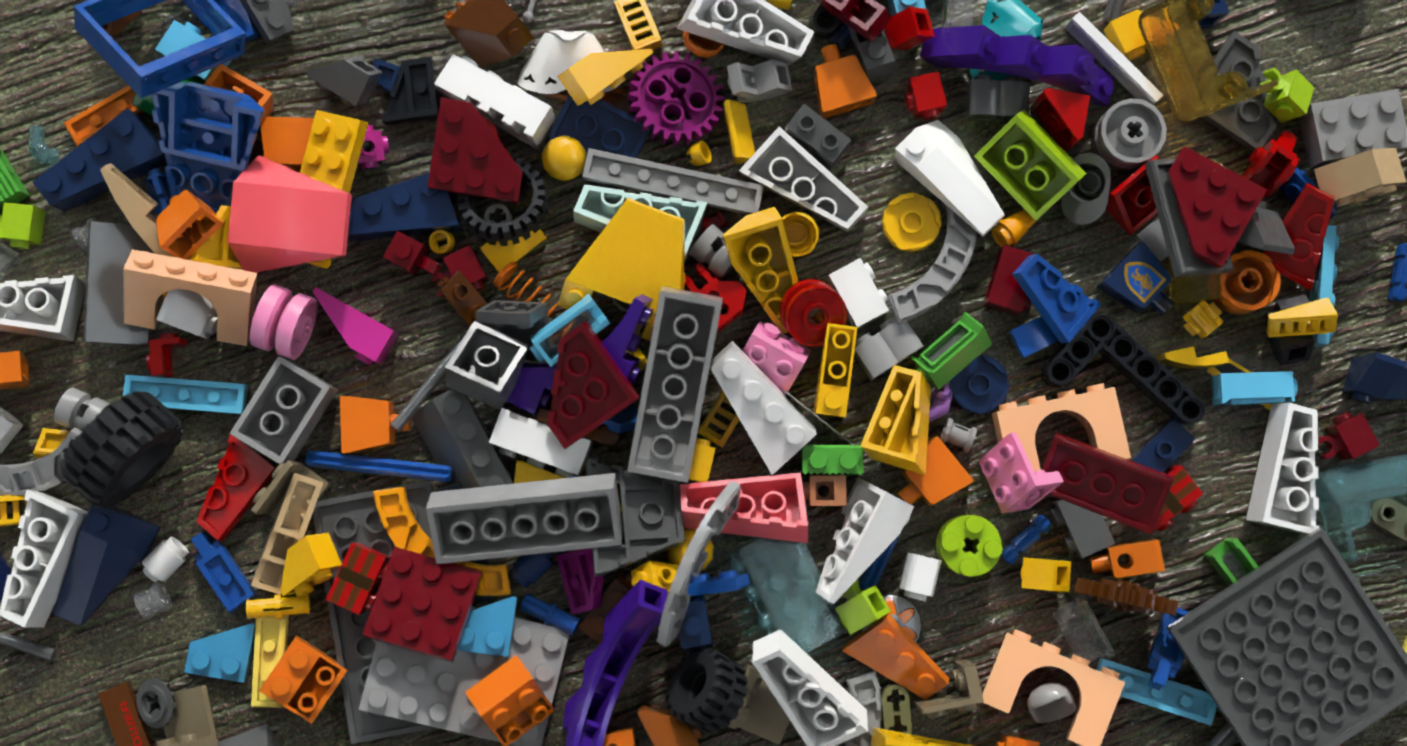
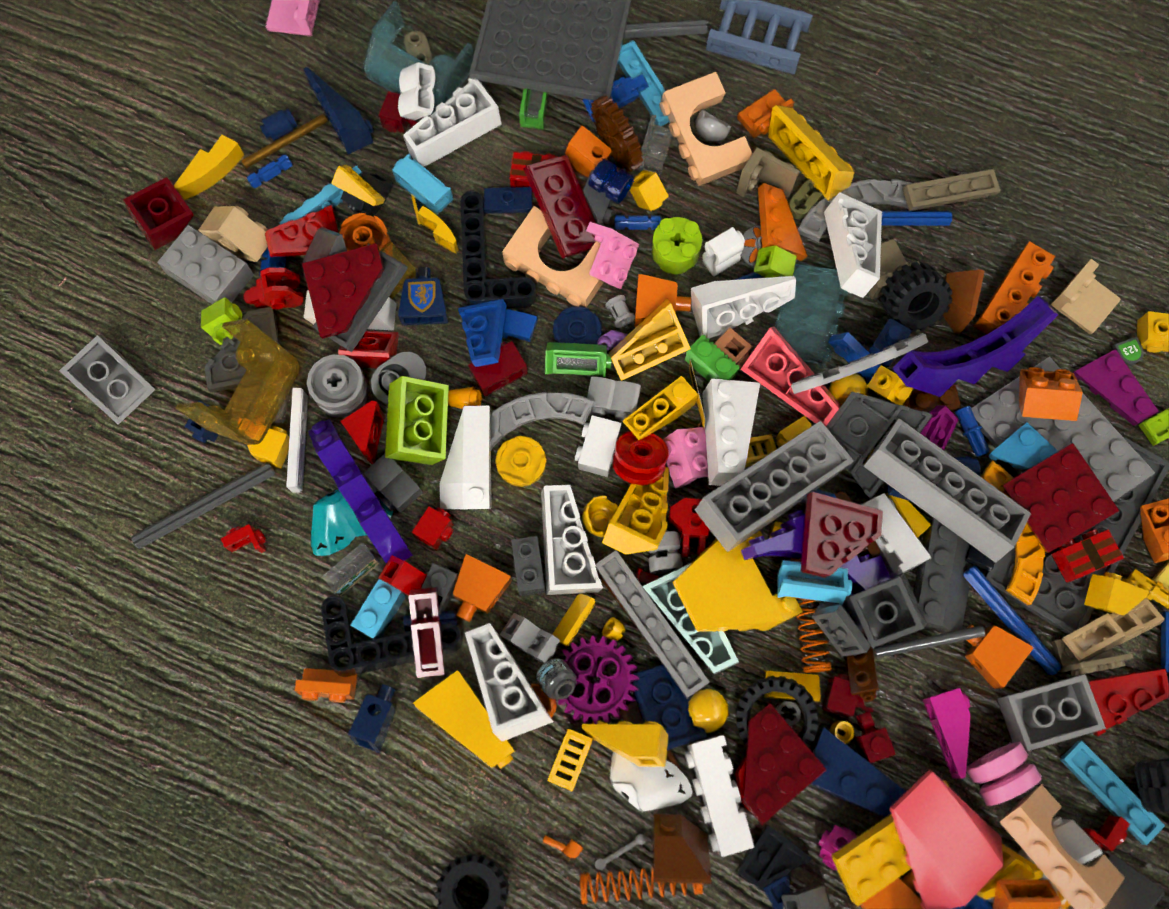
camera: 135 degrees left, 10 degrees down
yellow gear [1183,300,1224,339] -> none
none -> white brick [398,62,435,120]
none -> dark grey head [536,658,577,700]
none -> clear blue wheel [588,158,634,204]

